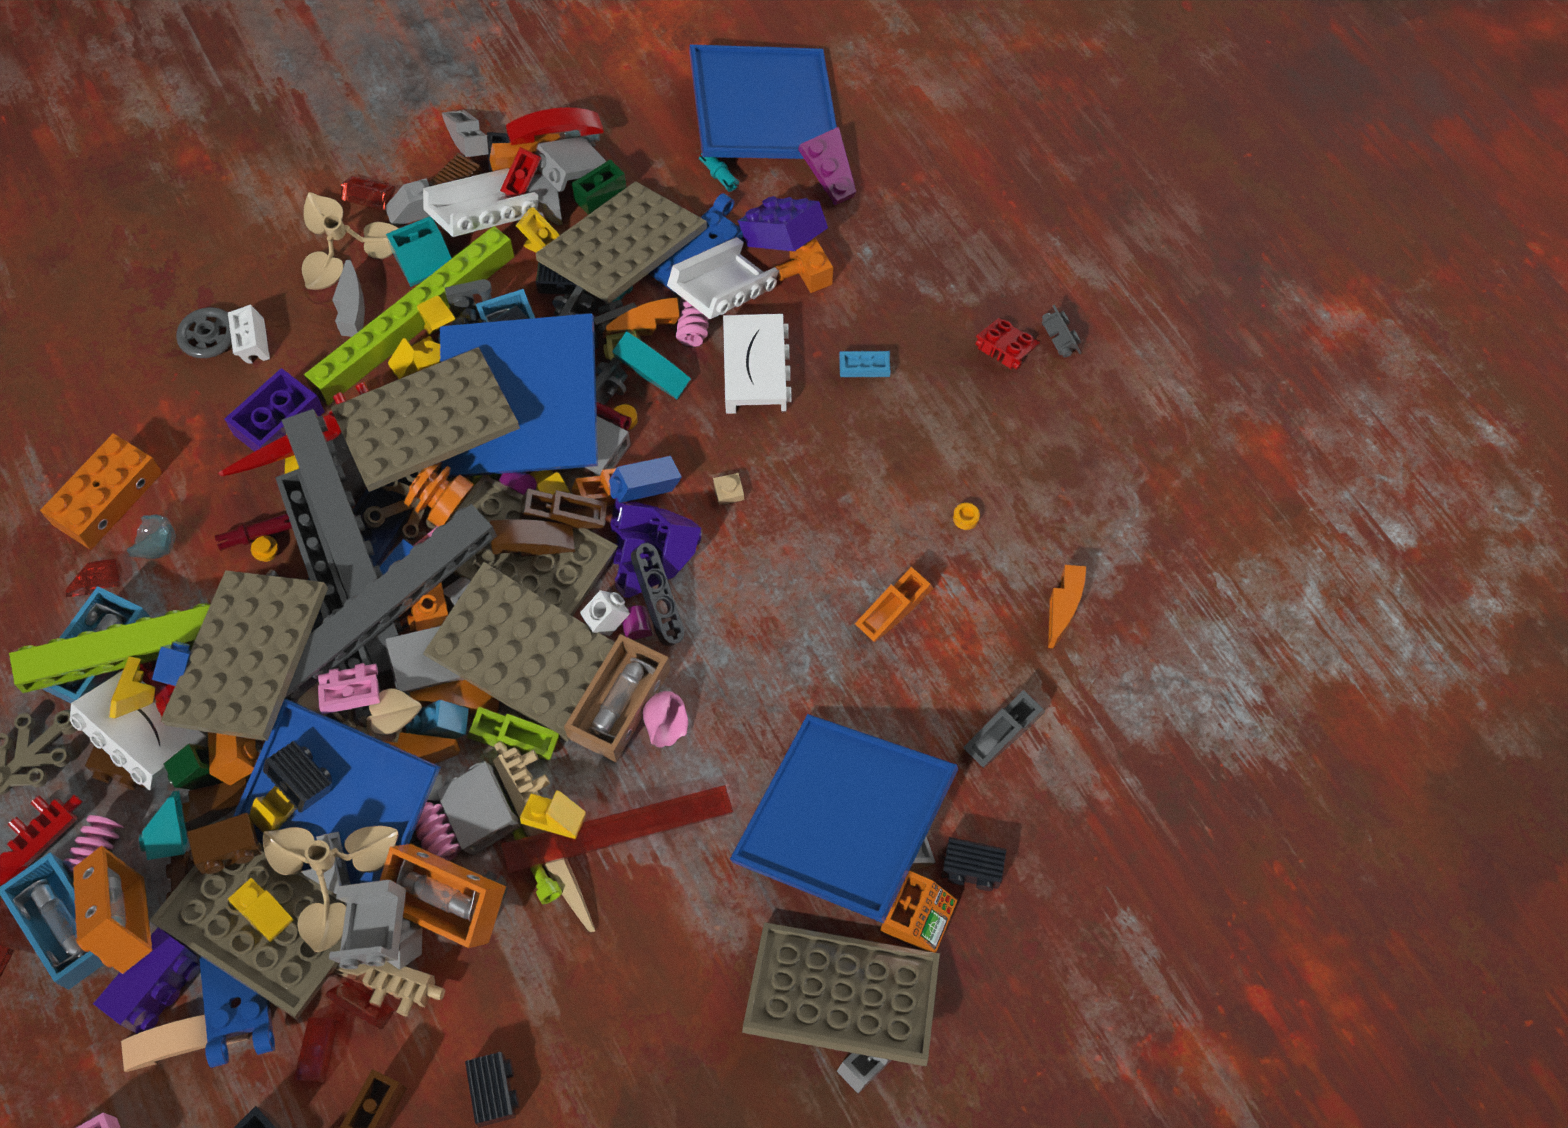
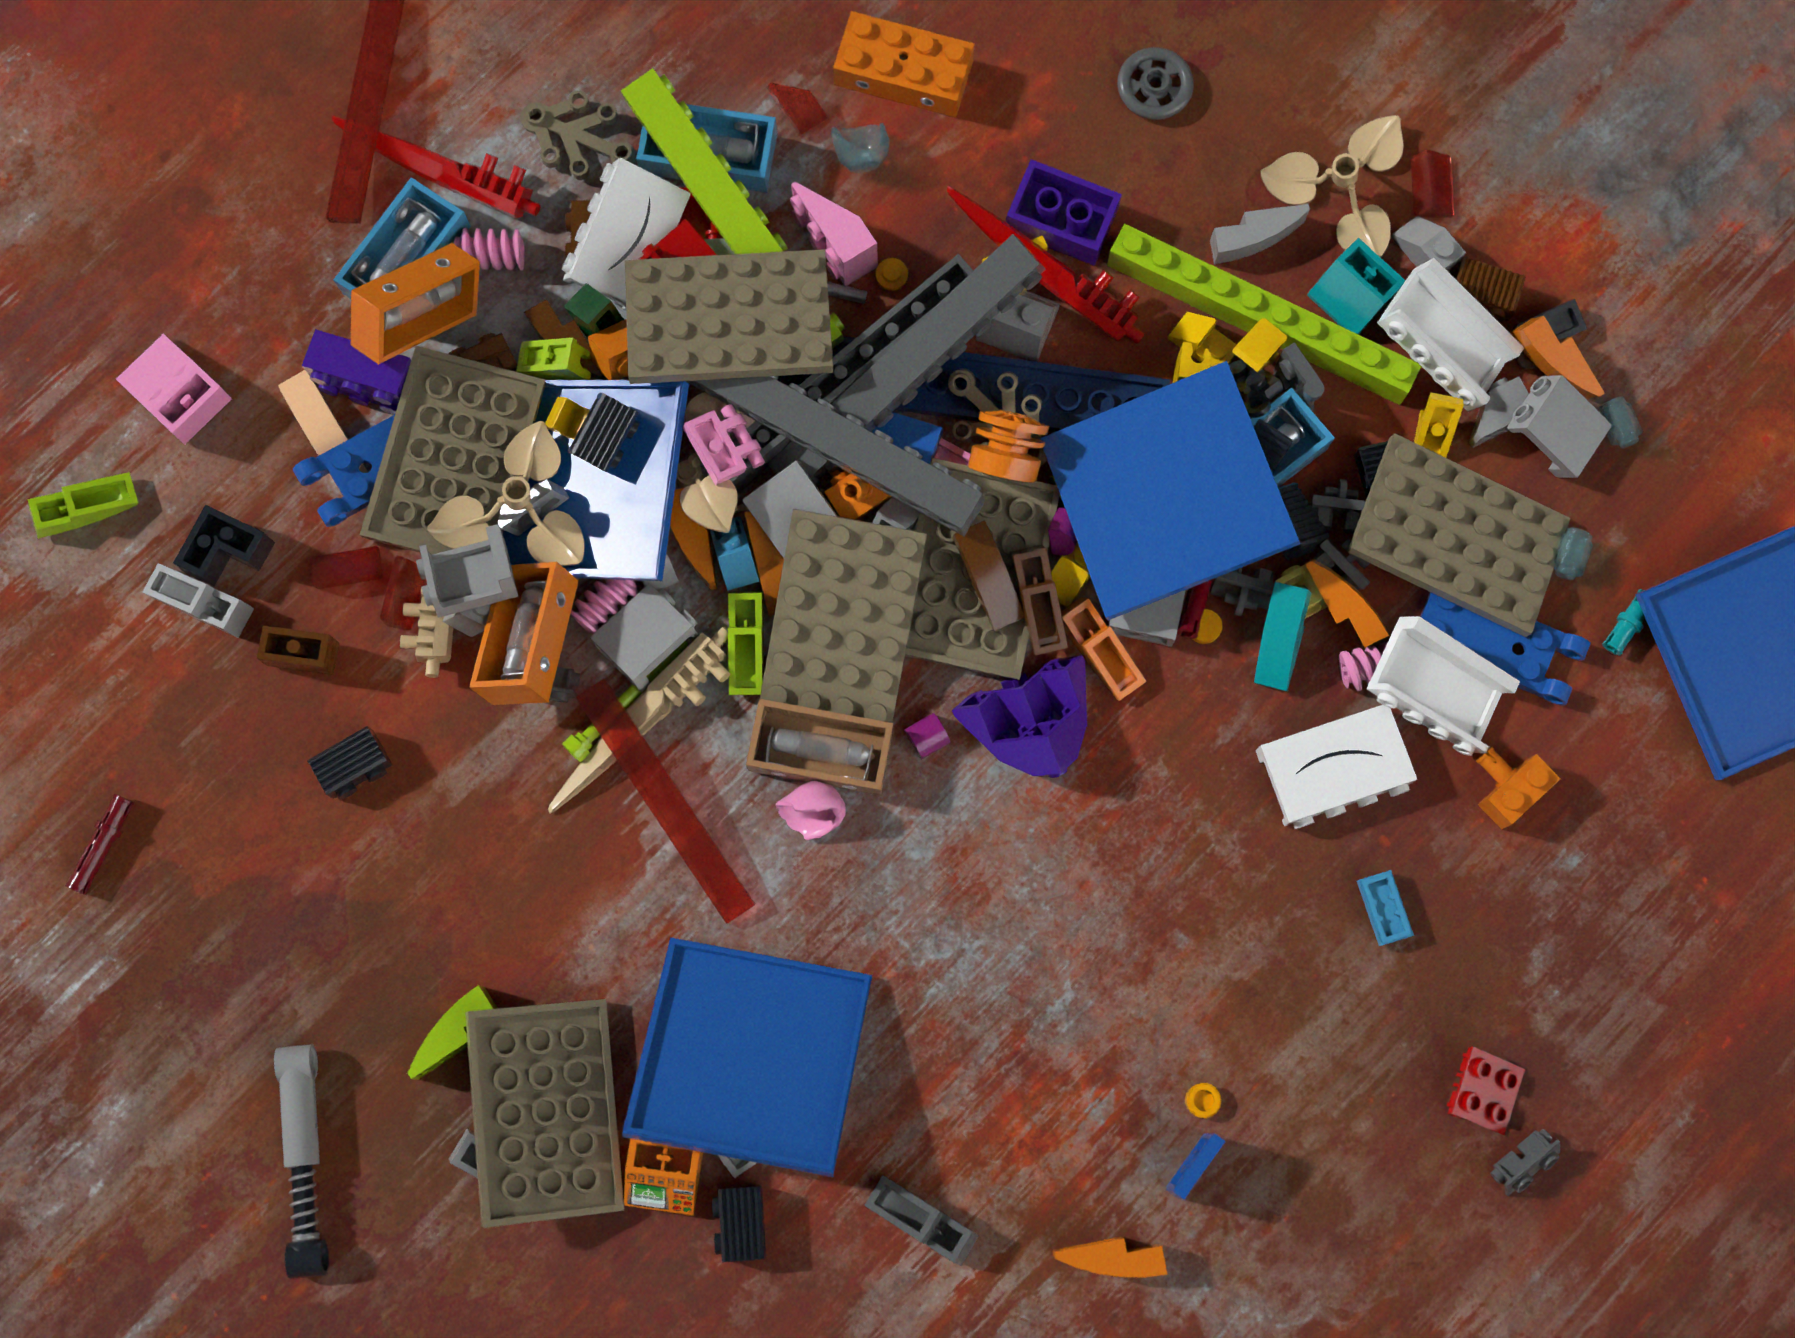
camera: 75 degrees right, 15 degrees up
yellow slope [109,656,155,718] -> none
teal slope [139,790,189,860] -> none
blue brick [152,641,191,686] -> none
reddish brown brick [187,813,261,874] -> none
dark red pin [215,514,292,551] -> none
white hinge [228,305,270,364] -> none
yellow slope [228,878,294,942] -> none
dark tan plate [330,347,520,492] -> none
light grey slope [442,110,488,157] -> none
red slope [500,147,542,197] -> none
red slope [506,107,604,145] -> none
yellow slope [520,790,586,839] -> none
dark green brick [572,159,627,215] -> none
white brick [580,590,630,636] -> none
brick [609,456,682,503] -> none
black beam [631,543,685,646] -> none
tan plate [713,473,744,505] -> none
dark purple brick [738,196,828,251] -> none
magenta wing [798,127,856,205] -> none
orange slope [855,567,934,642] -> none
none -> lime slope [408,985,498,1080]
none -> lime hinge [516,338,591,380]
none -> bright pink slope [790,182,878,286]
none -> blue tile [1166,1133,1225,1200]
none -> clear light blue brick [1553,528,1593,580]

